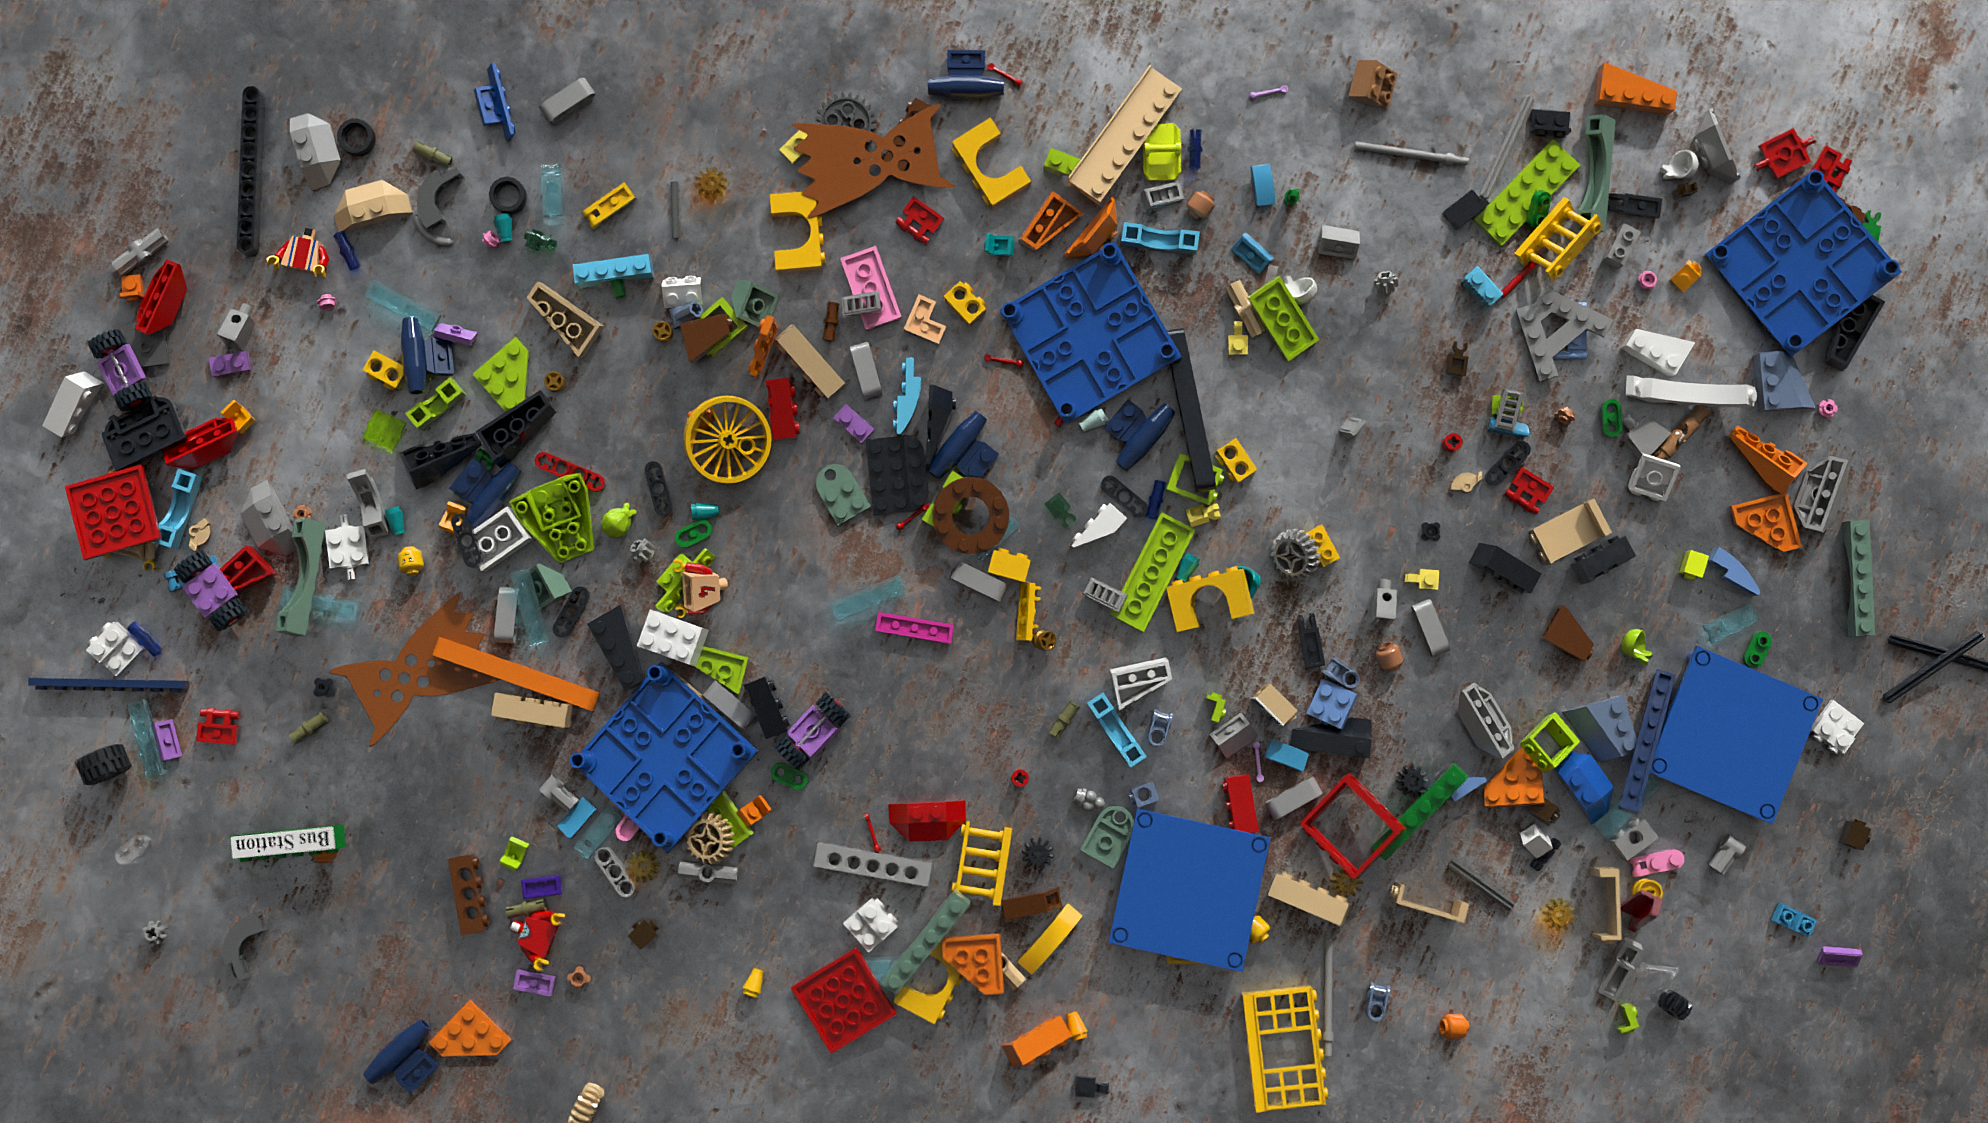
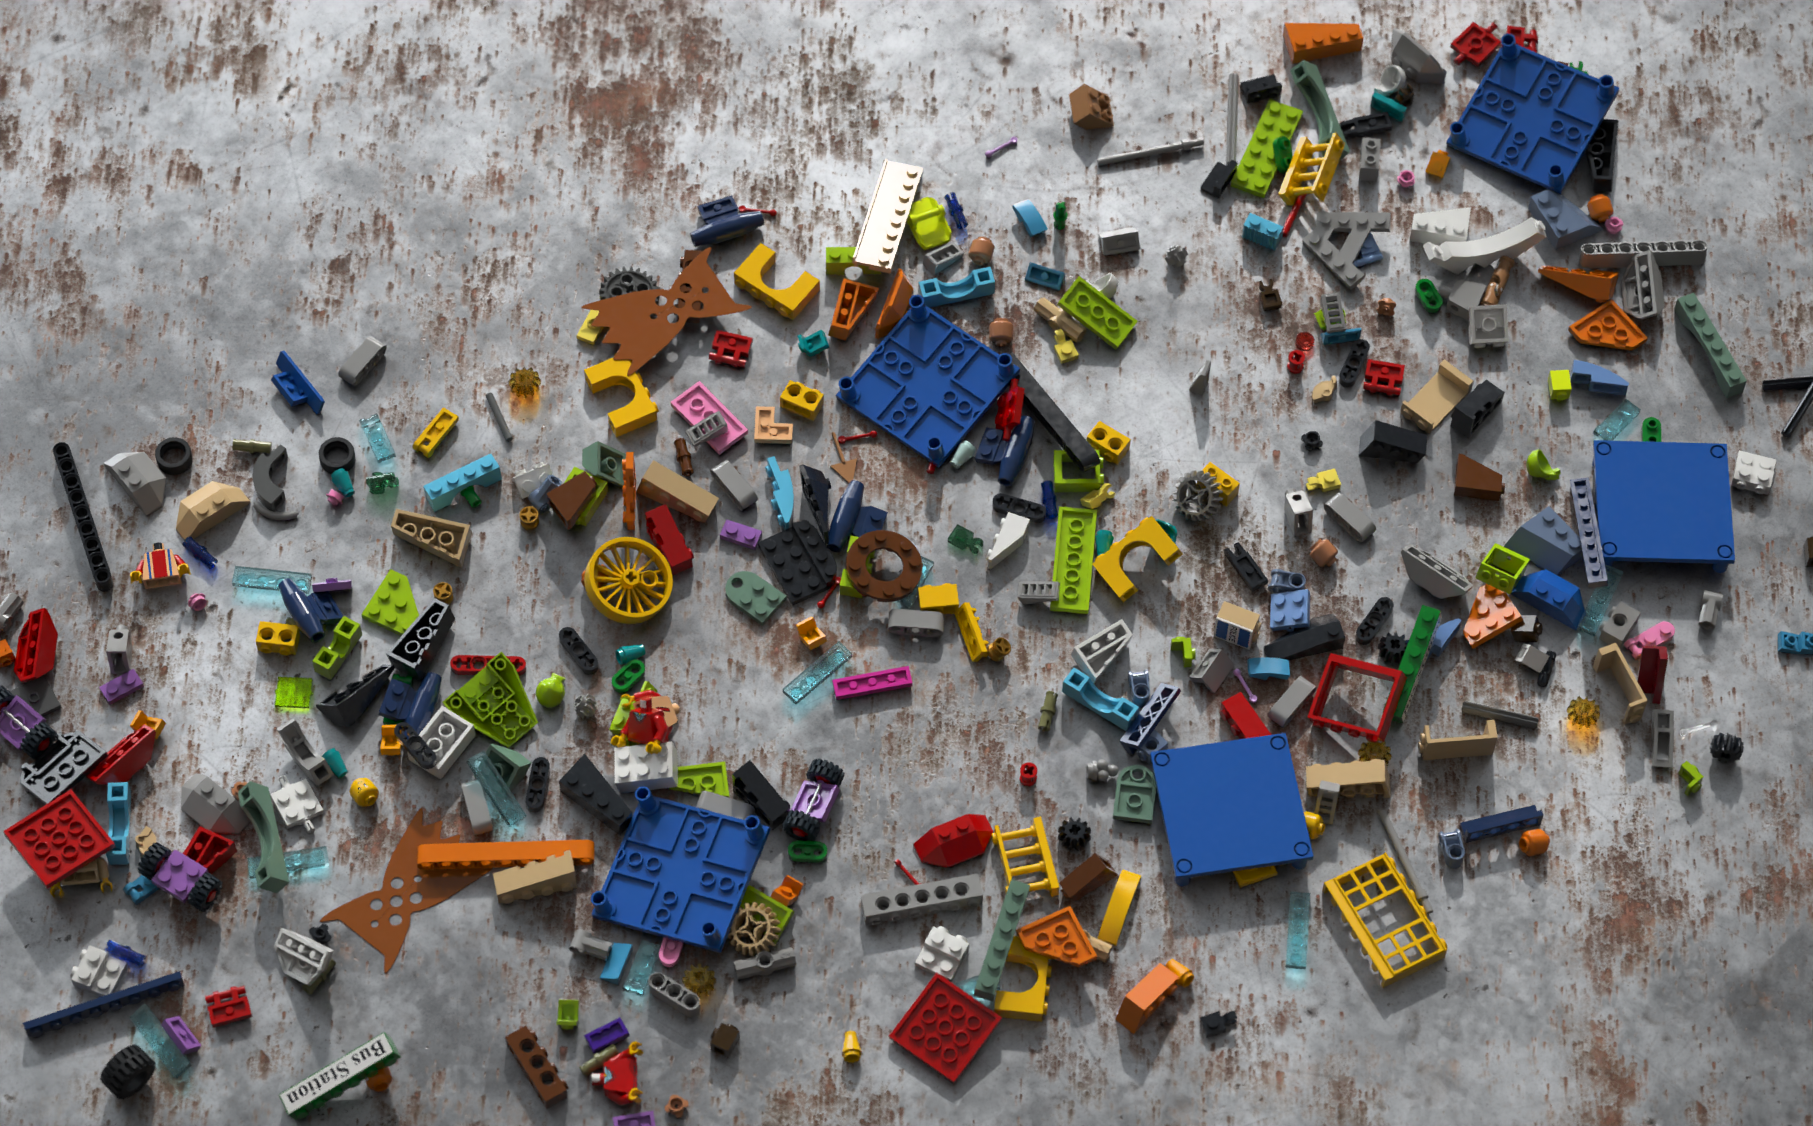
camera: 20 degrees left, 25 degrees down
none -> white wedge [274,928,334,986]
none -> red torso [611,697,668,754]
none -> light orange bracket [796,617,827,650]
none -> medium nougat piece [830,432,857,483]
none -> nougat head [989,318,1013,347]
none -> red plate [995,379,1025,441]
none -> dark blue fence [1120,683,1181,755]
none -> clear light blue plate [1285,891,1310,970]
none -> clear red tile [1295,332,1315,351]
none -> light grey slope [1314,781,1340,824]
none -> black beam [1355,597,1394,645]
none -> teal plate [1370,92,1407,122]
none -> dark blue fence [1459,805,1544,843]
none -> light grey beam [1579,240,1708,268]
none -> orange head [1587,194,1614,223]

